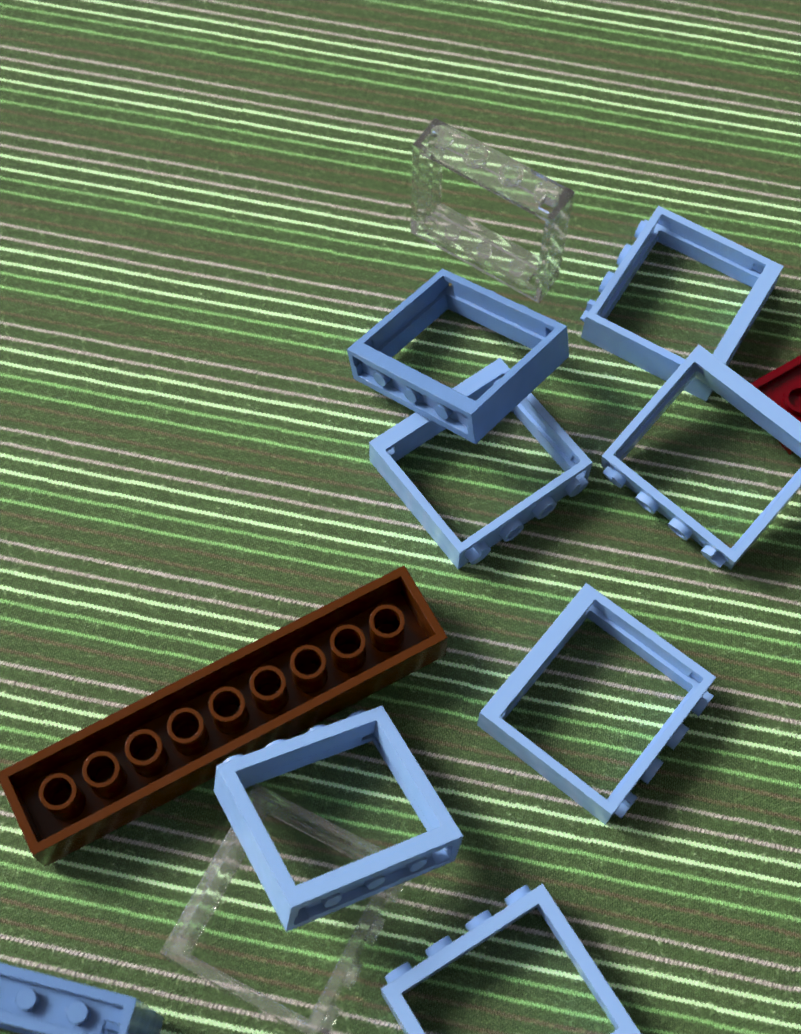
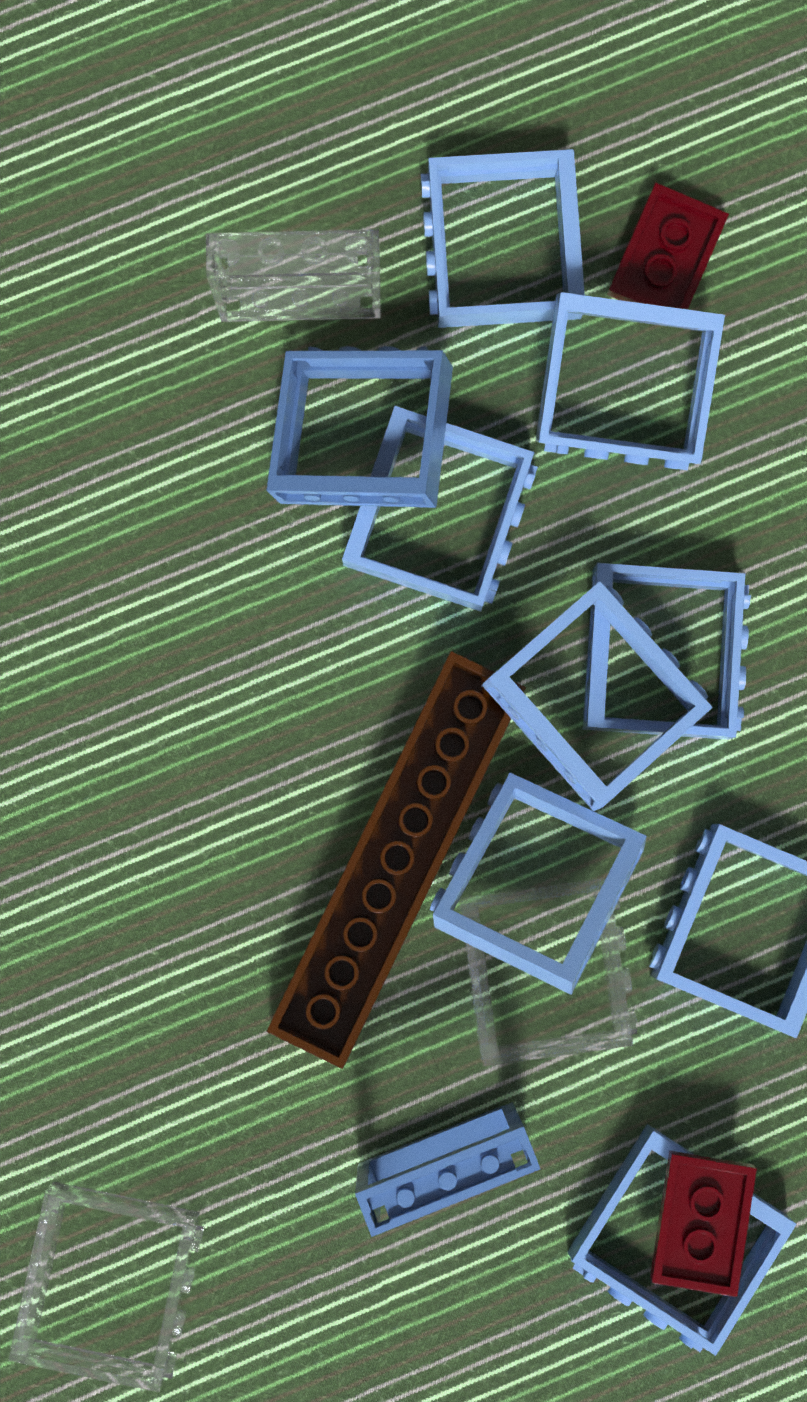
camera: 40 degrees left, 20 degrees up
none -> light blue window [482,581,713,811]

